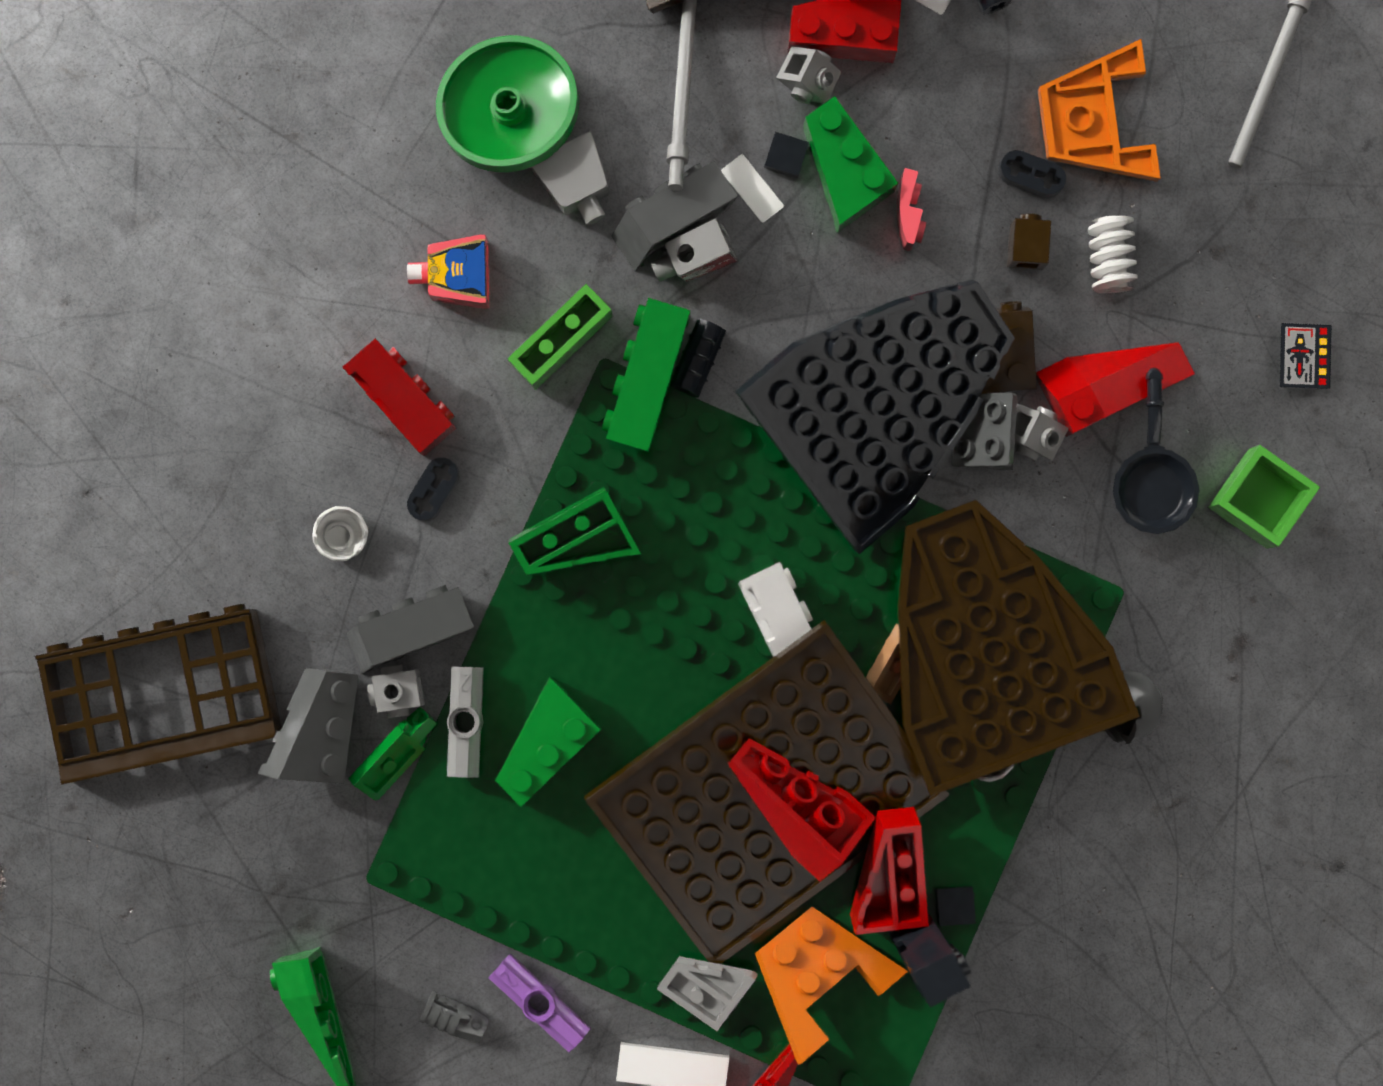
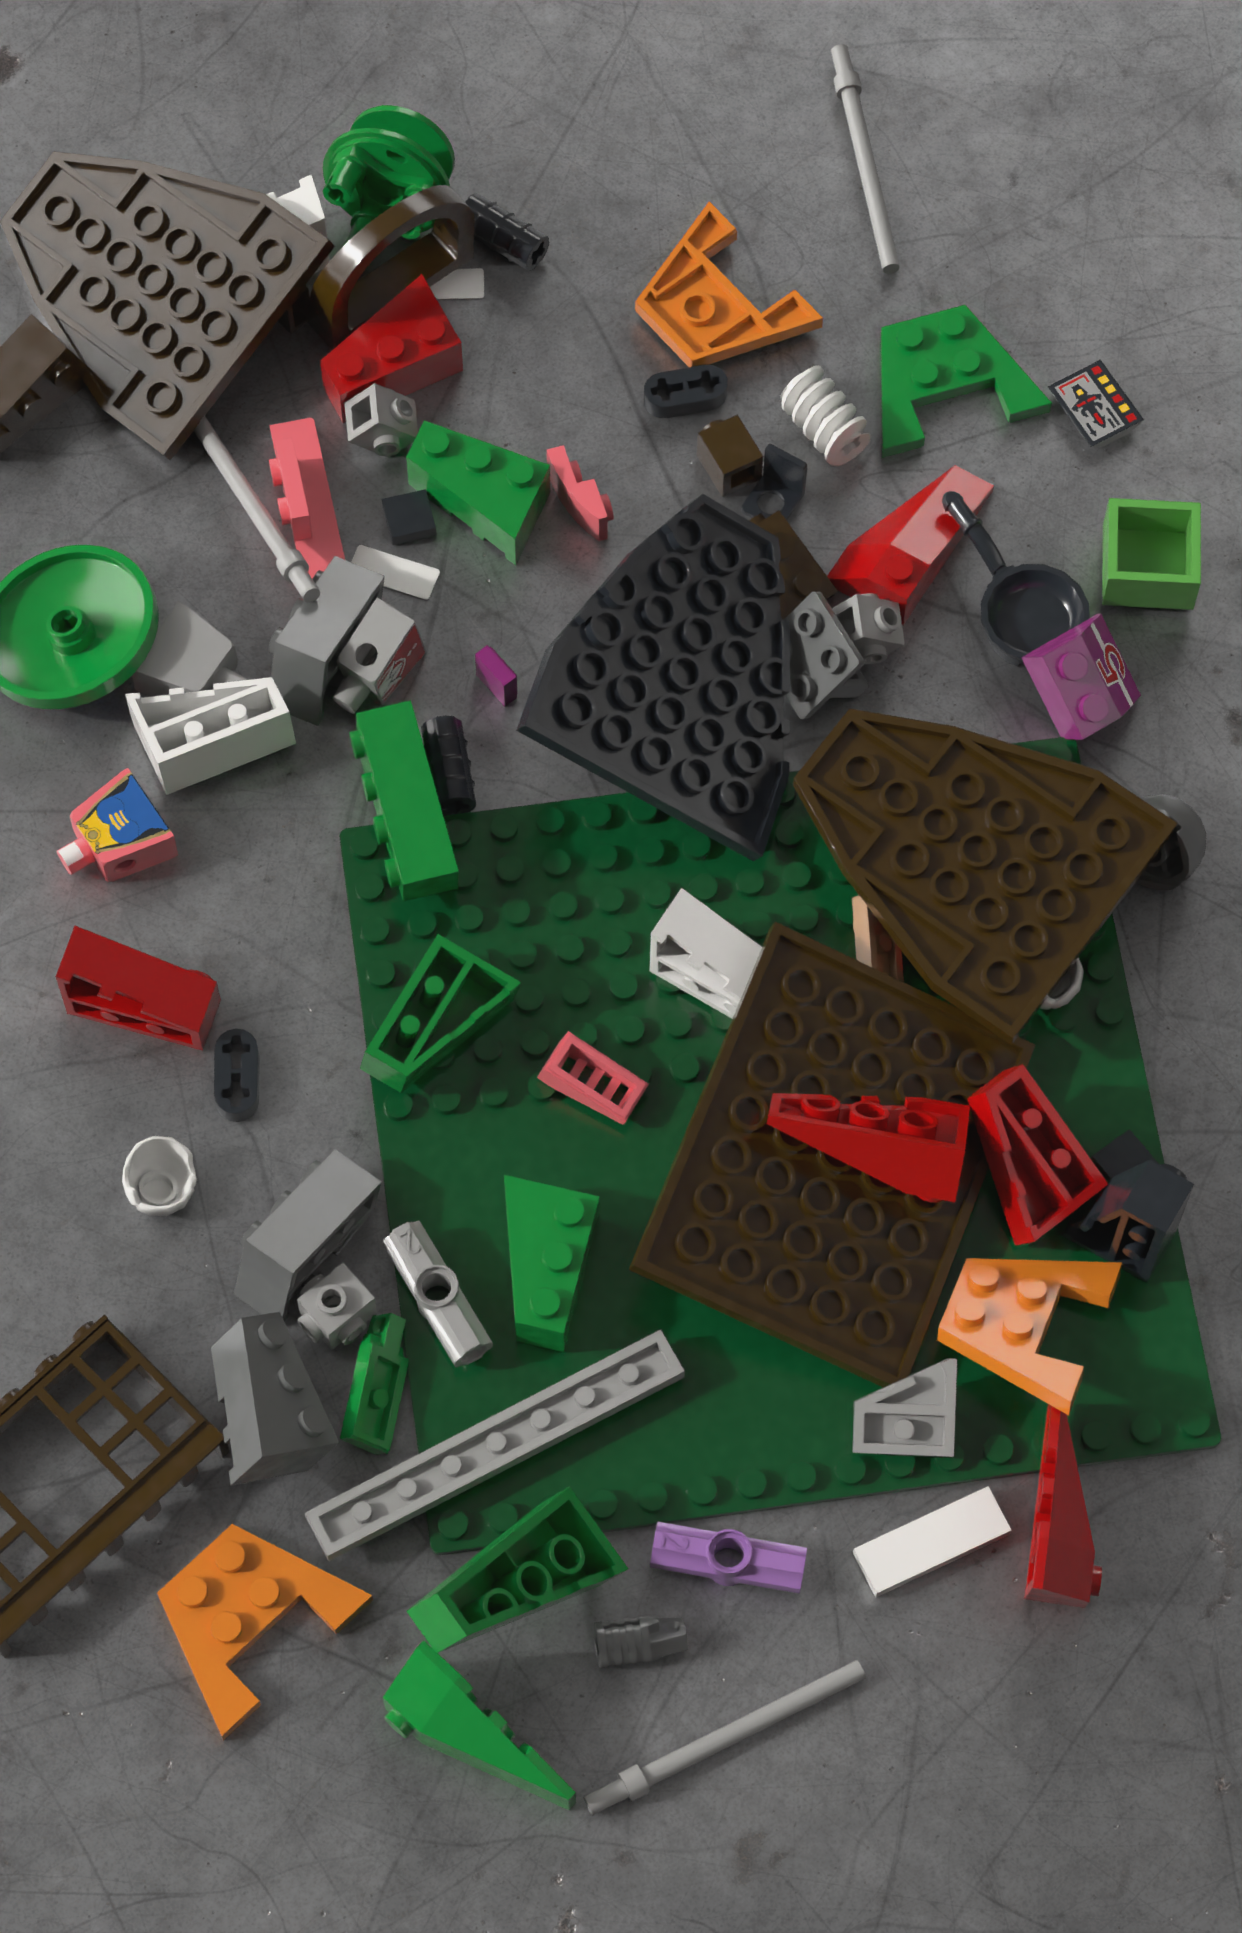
camera: 35 degrees left, 20 degrees down
bright green brick [507,284,613,390] -> none
none -> white wedge [125,677,296,795]
none -> orange wing [157,1524,373,1741]
none -> coral bracket [269,418,345,579]
none -> light grey plate [305,1330,685,1561]
none -> green wedge [406,1486,629,1654]
none -> magenta tile [475,645,518,707]
none -> coral slope [537,1031,649,1125]
none -> black bracket [741,444,808,520]
none -> green wing [880,305,1052,459]
none -> magenta slope [1021,614,1141,740]

